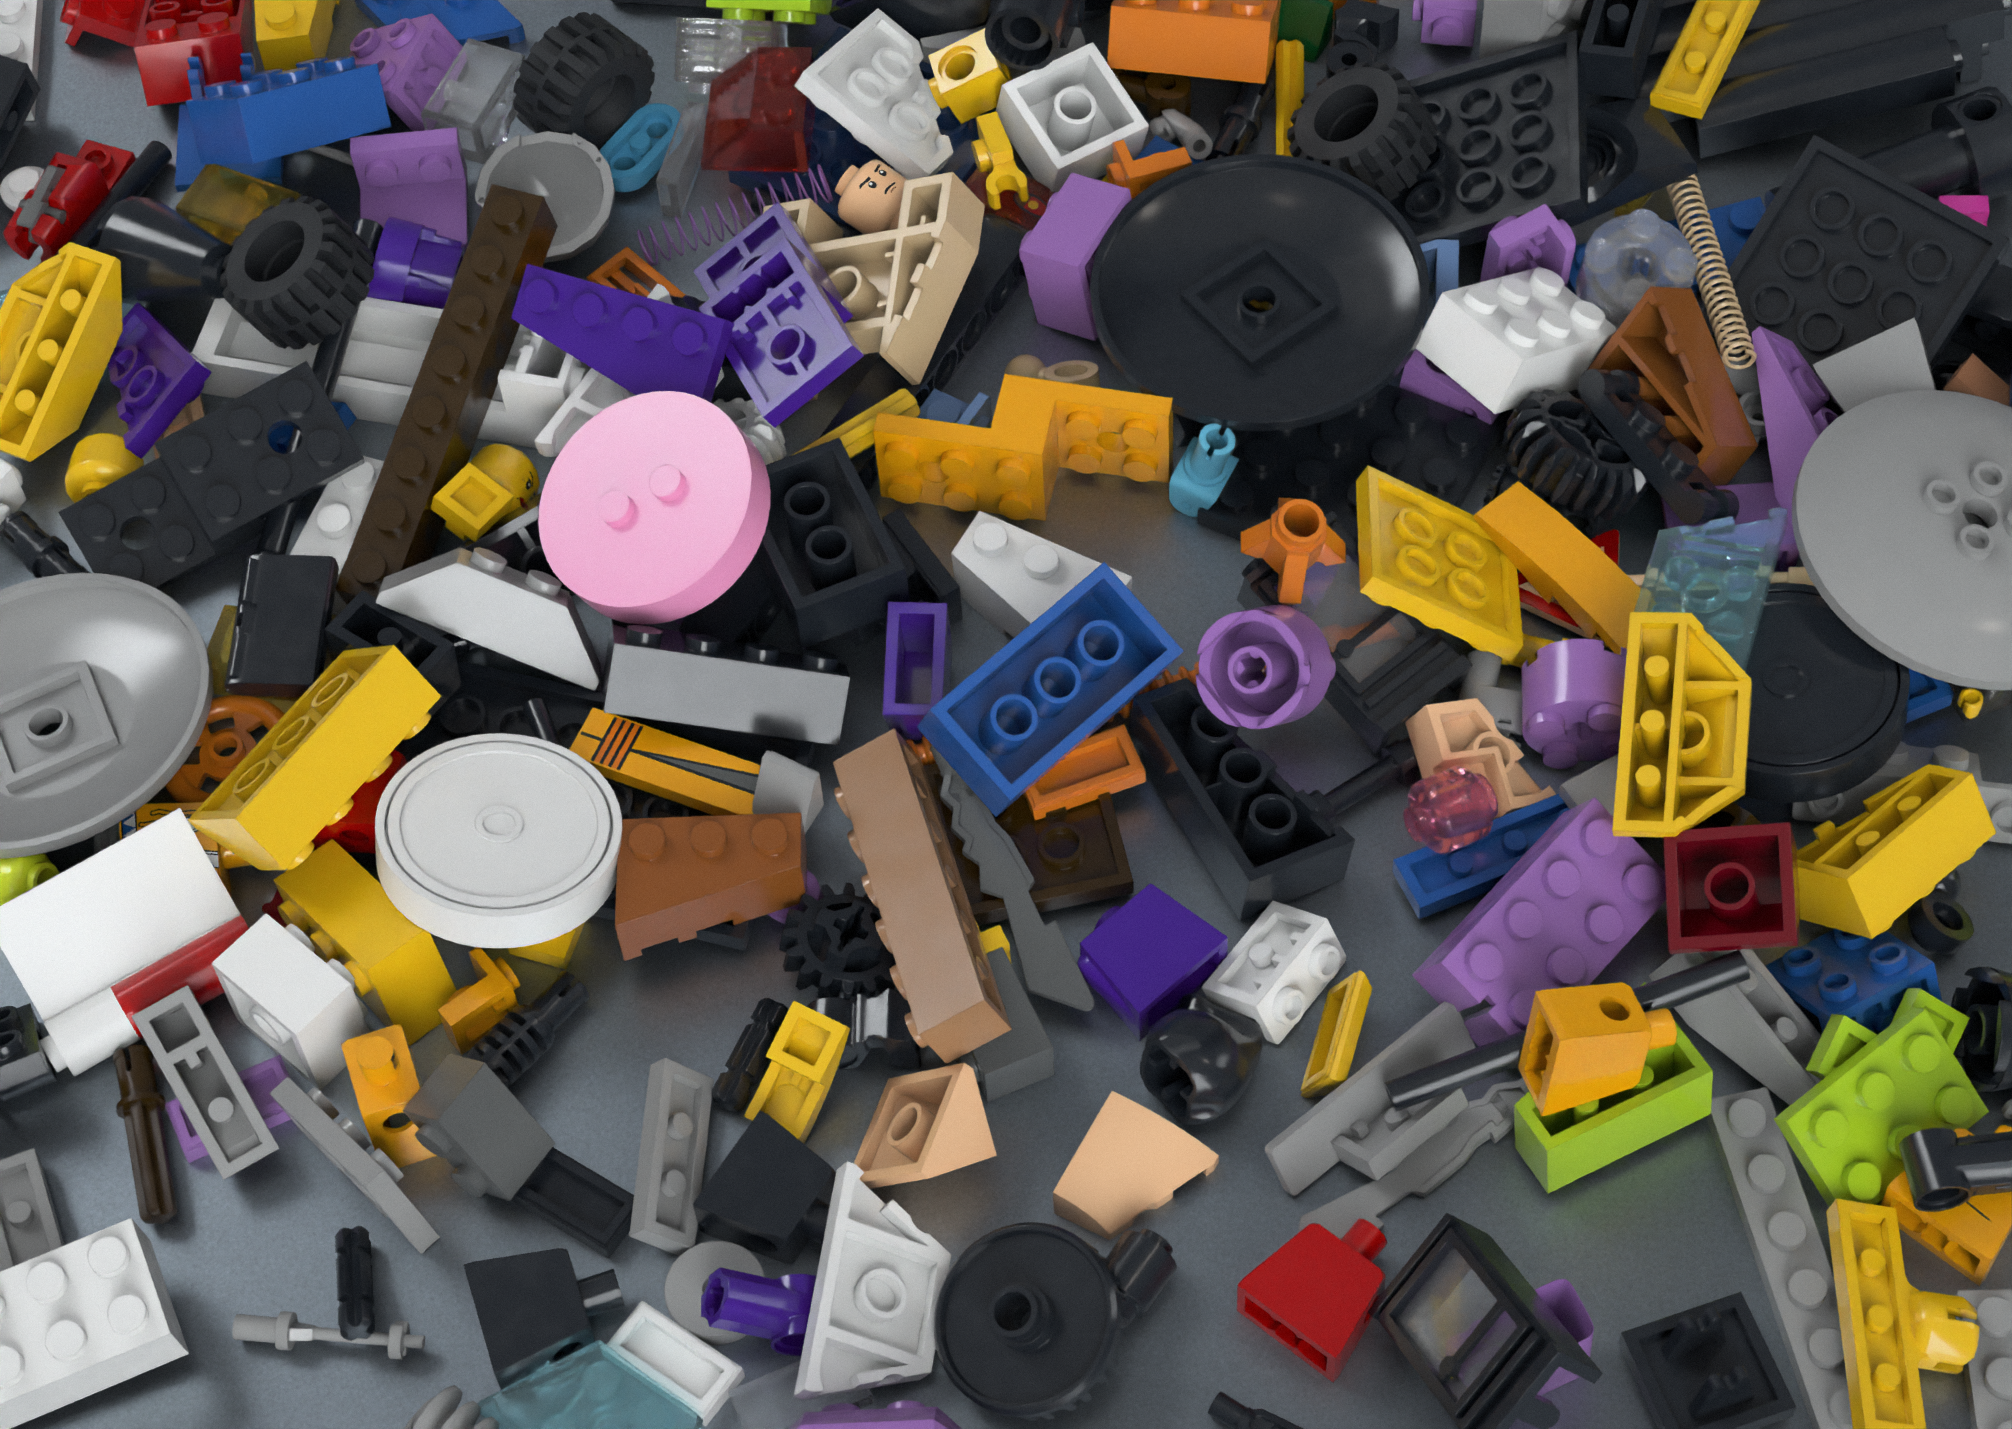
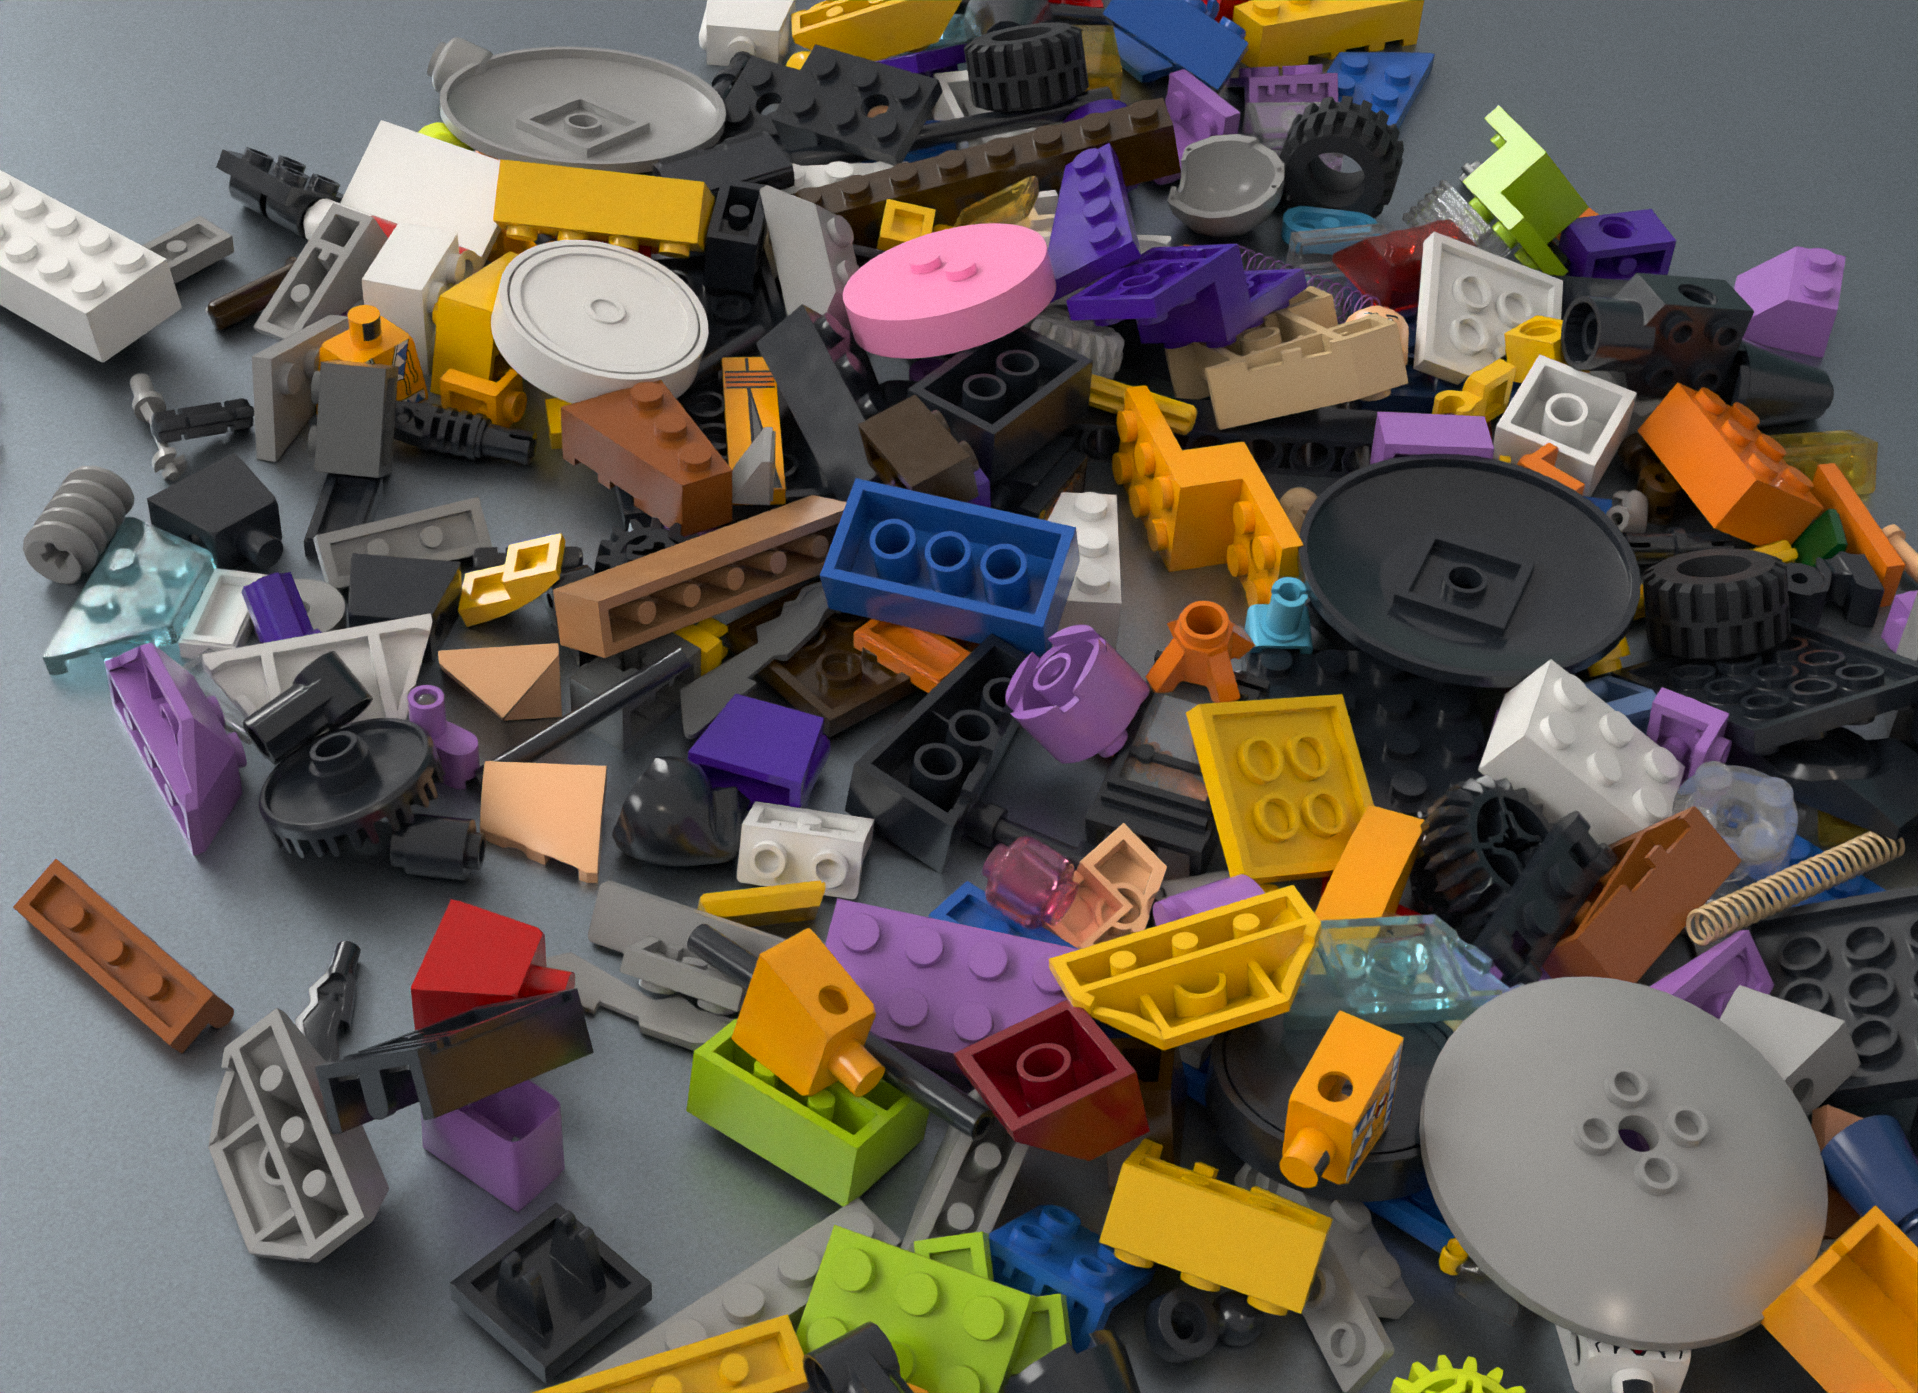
camera: 55 degrees right, 15 degrees down
none -> black piece [243,651,373,766]
none -> medium lavender piece [408,685,480,790]
none -> black bar [474,646,692,785]
none -> dark brown brick [858,395,979,503]
none -> clear yellow tile [953,176,1039,228]
none -> light orange torso [1279,1010,1404,1188]

